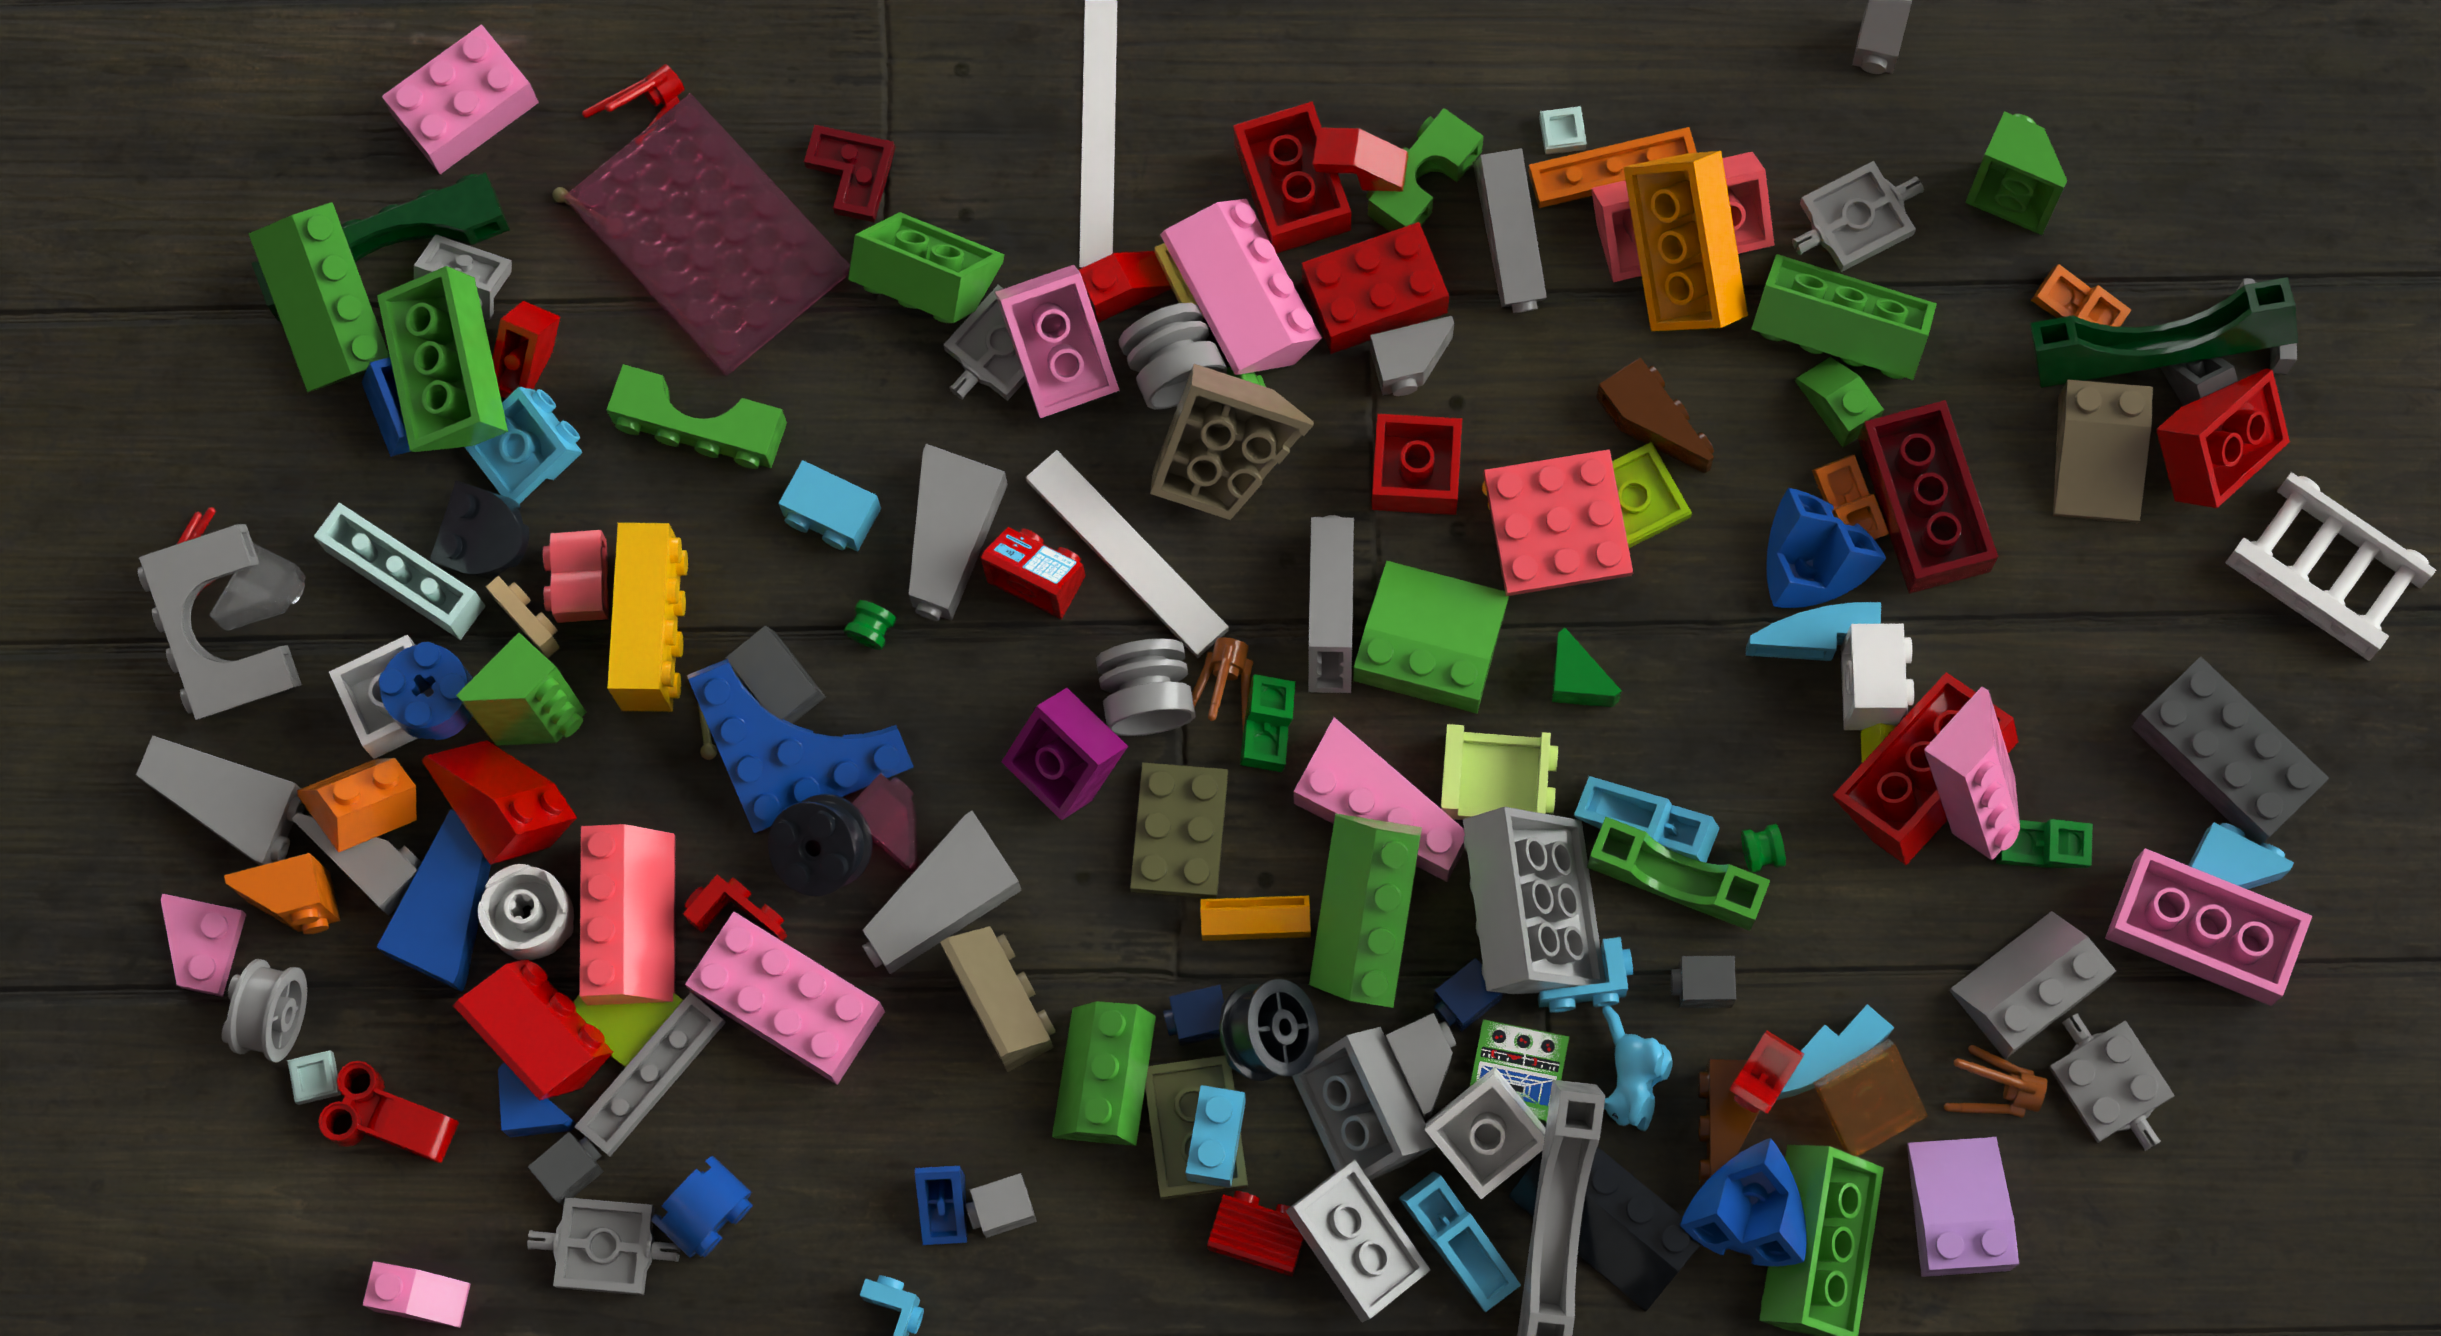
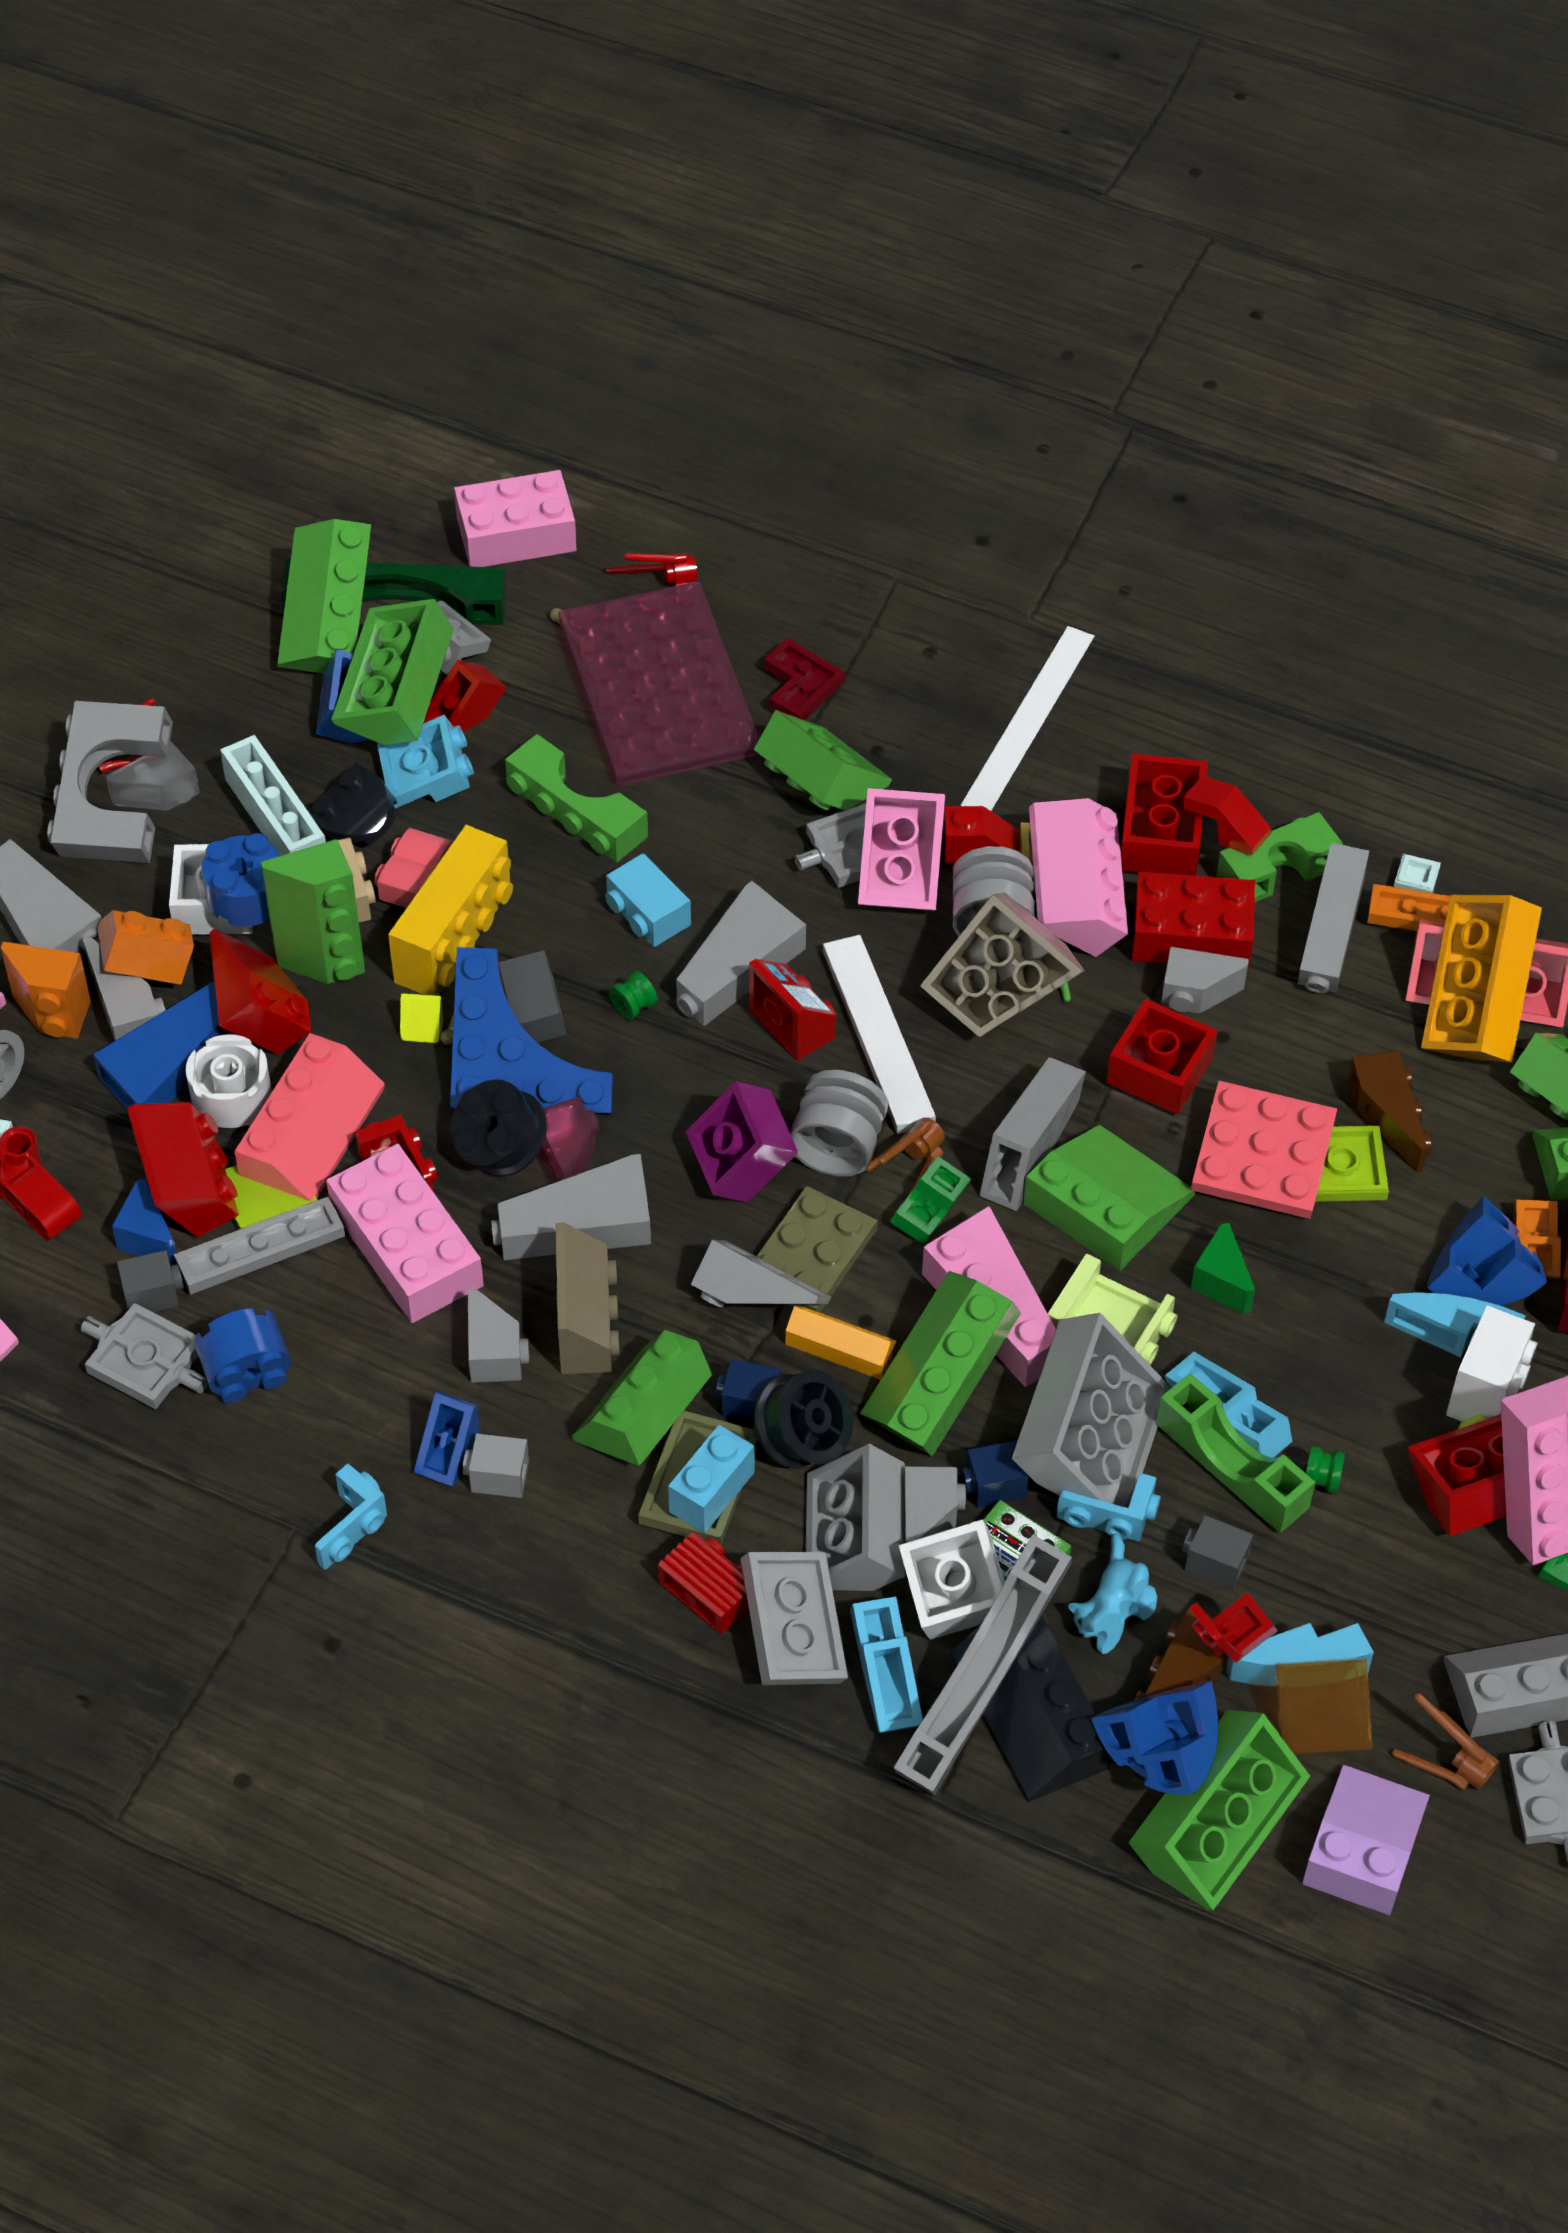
camera: 20 degrees right, 20 degrees down
none -> neon yellow slope [400,993,443,1043]
none -> light grey slope [468,1289,529,1383]
none -> light grey slope [691,1240,831,1307]

